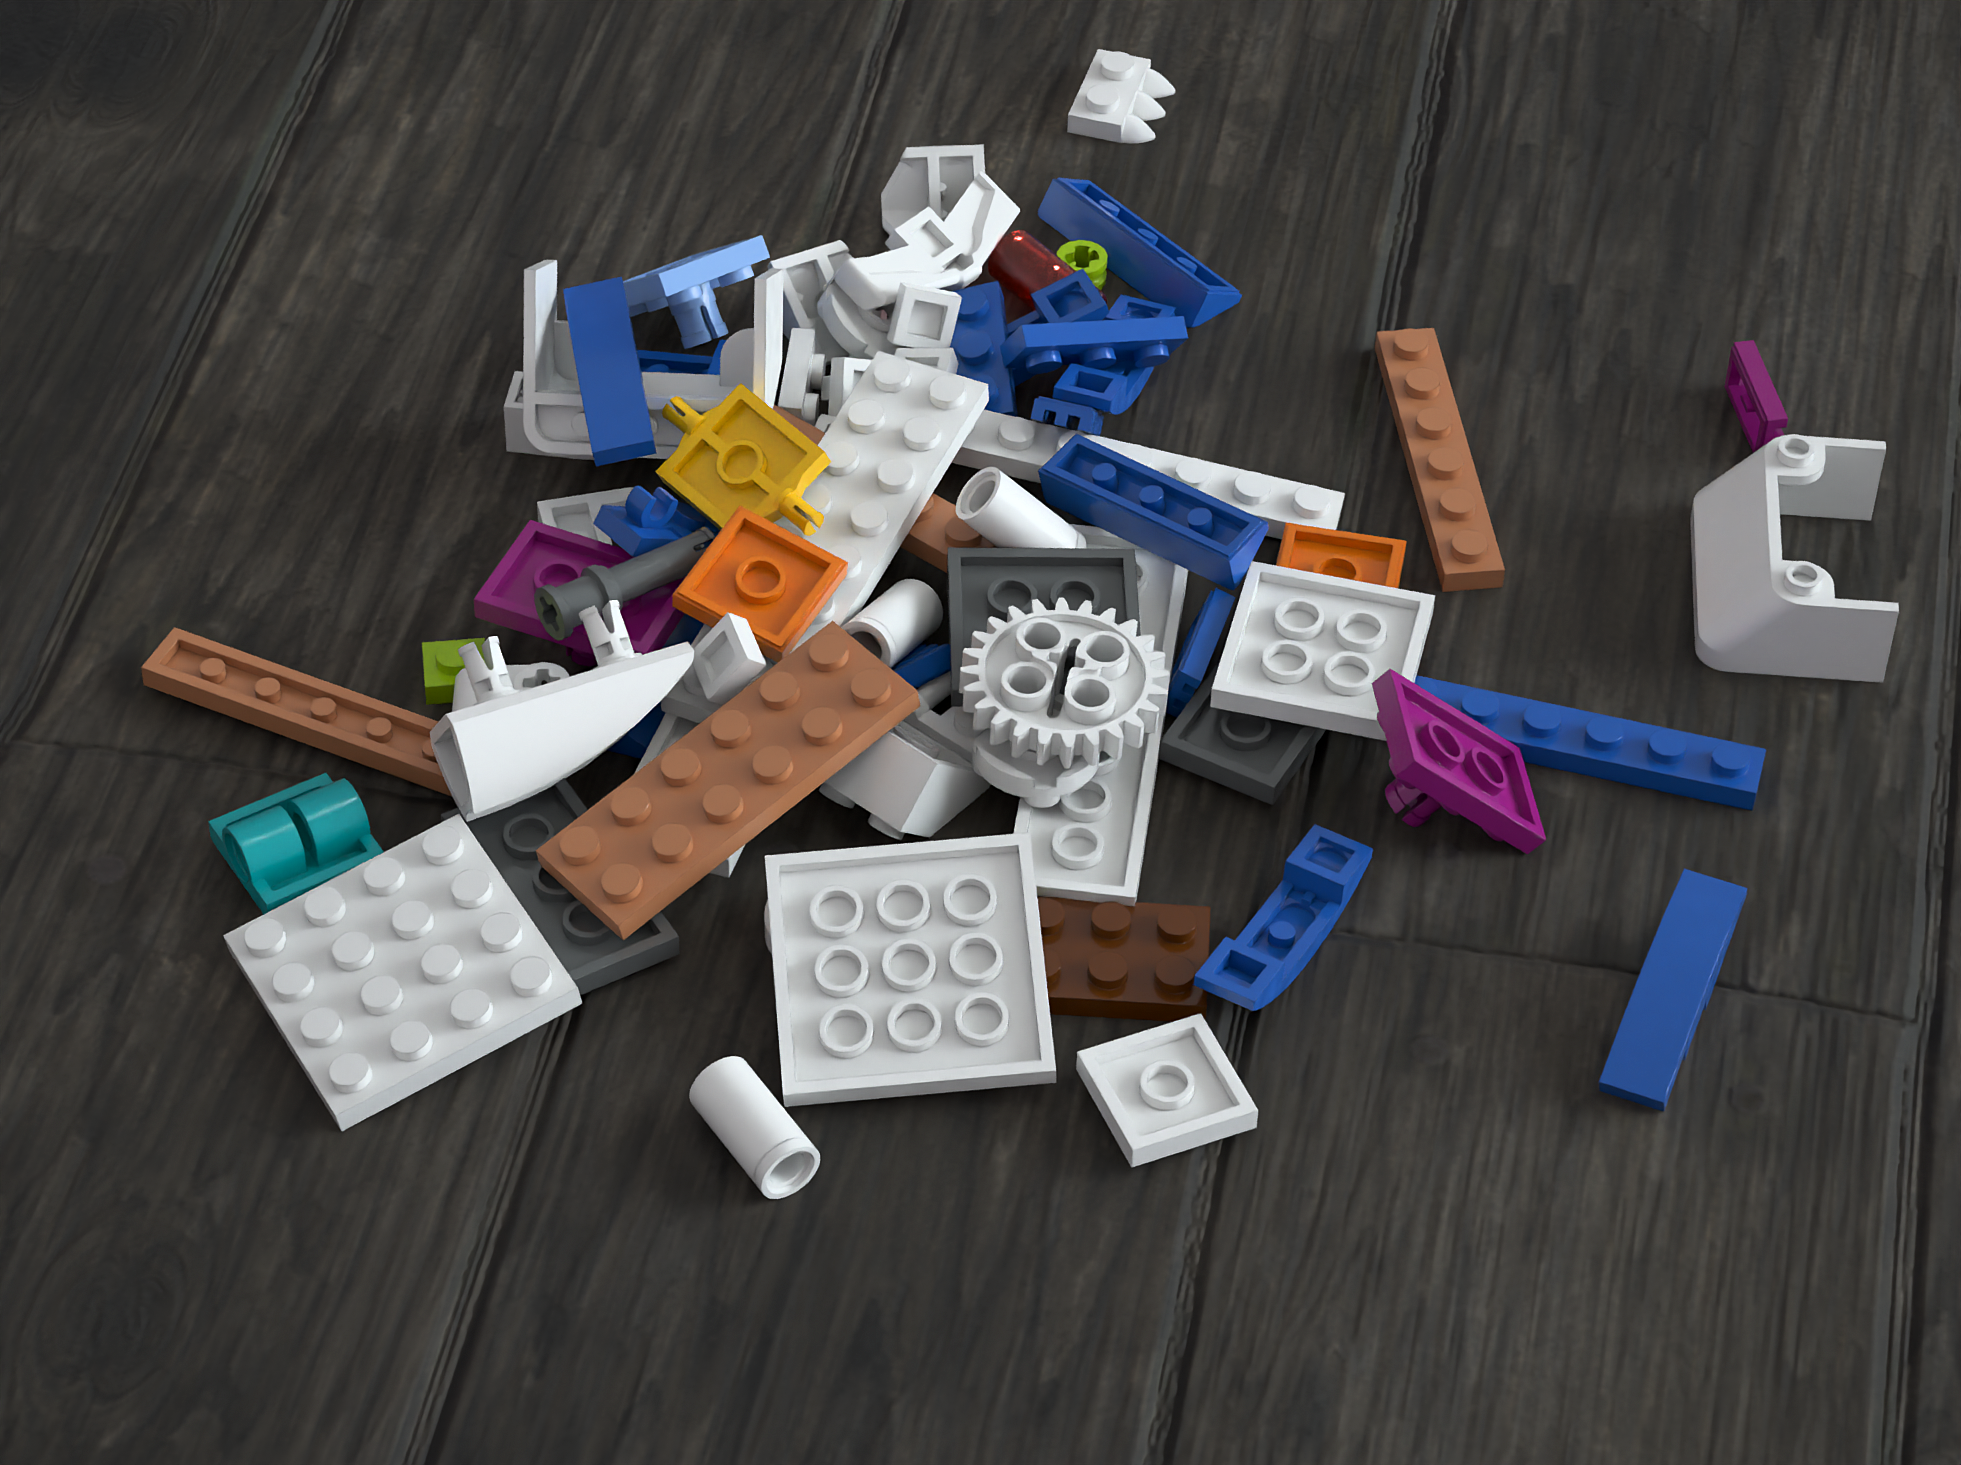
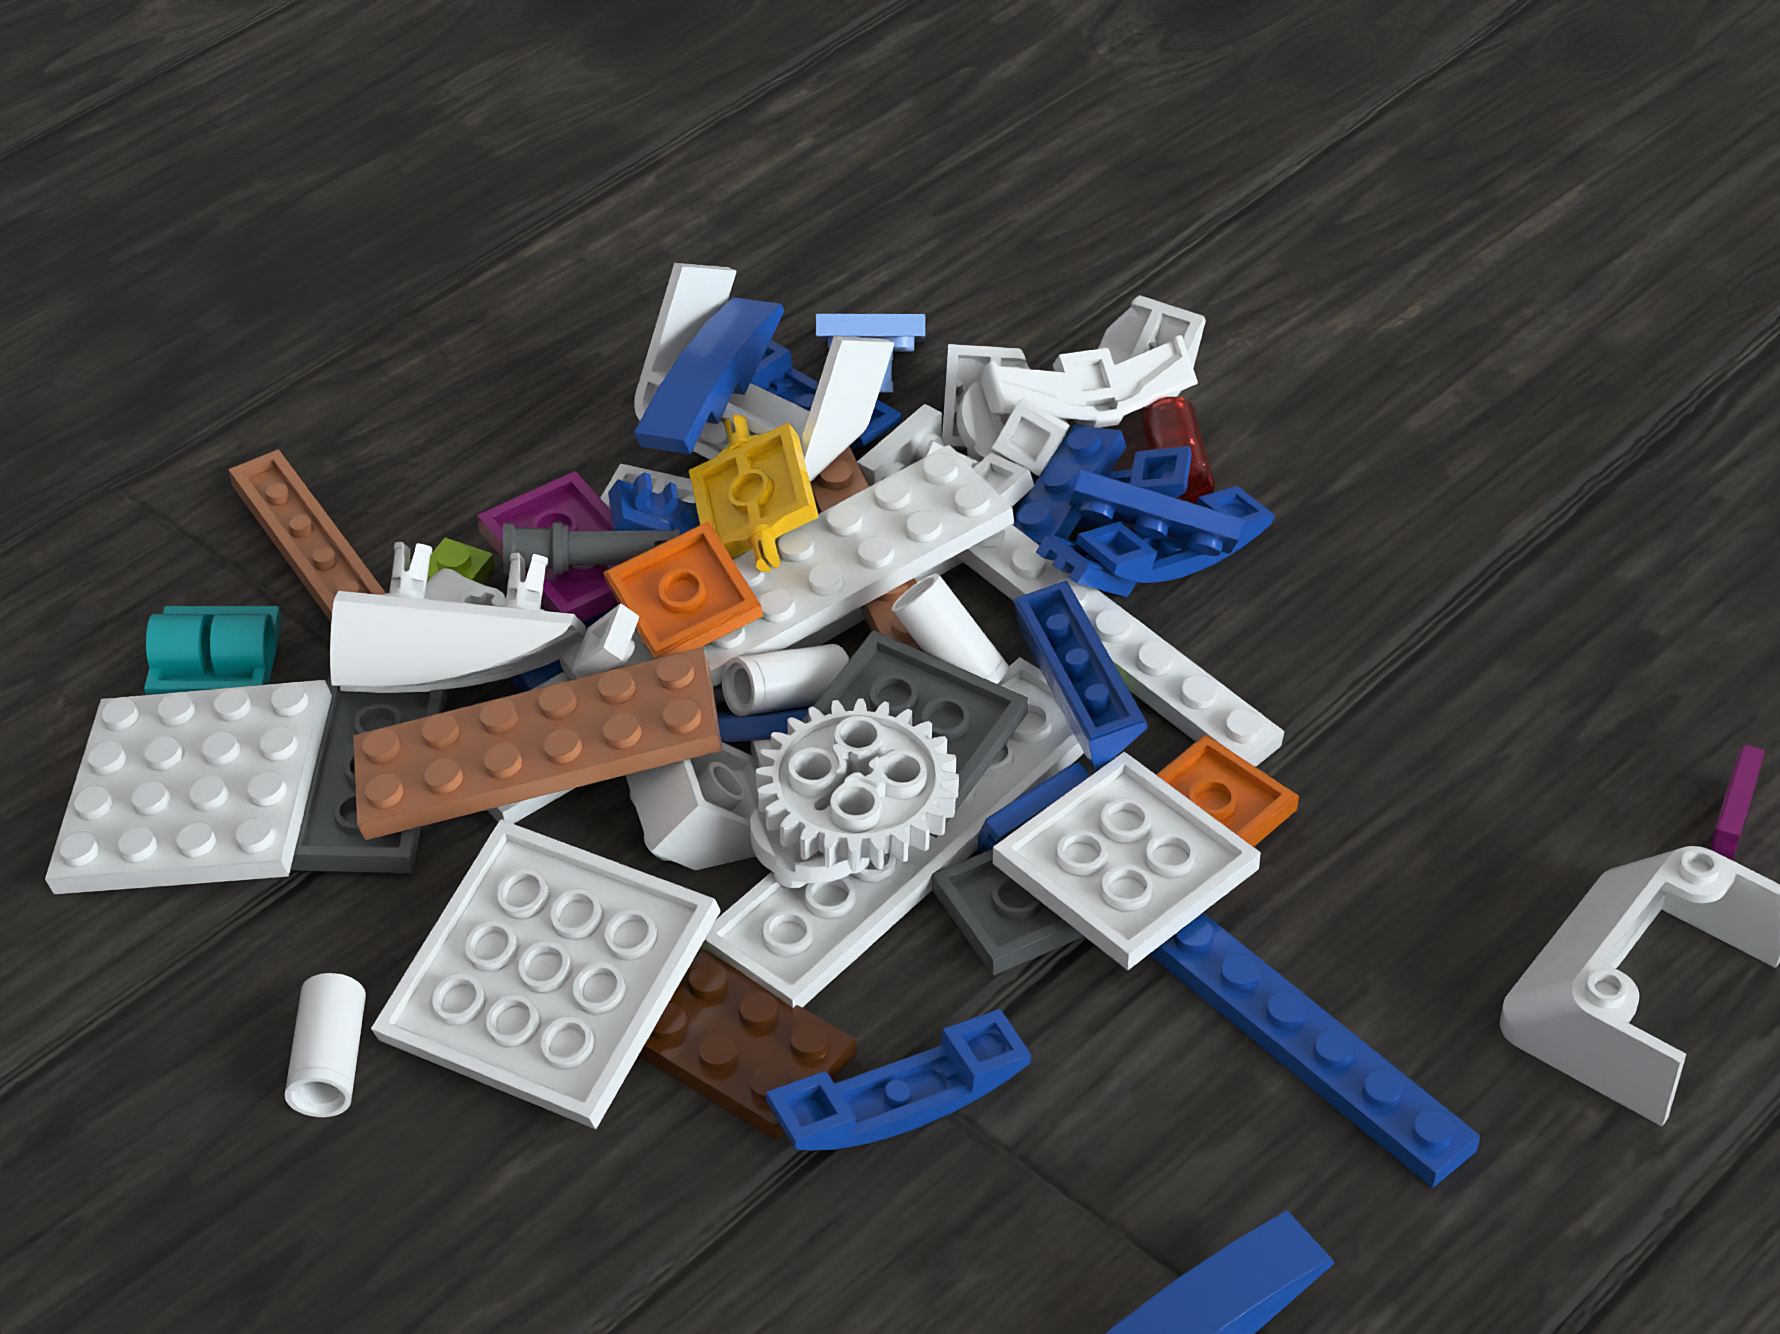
camera: 35 degrees right, 0 degrees up
blue slope [1038,178,1242,328] -> none
lime bush [1055,240,1108,291] -> none
white plate [1067,49,1175,144] -> none
white plate [1076,1013,1258,1167] -> none
magenta plate [1371,669,1546,854] -> none
nougat plate [1375,328,1505,592] -> none

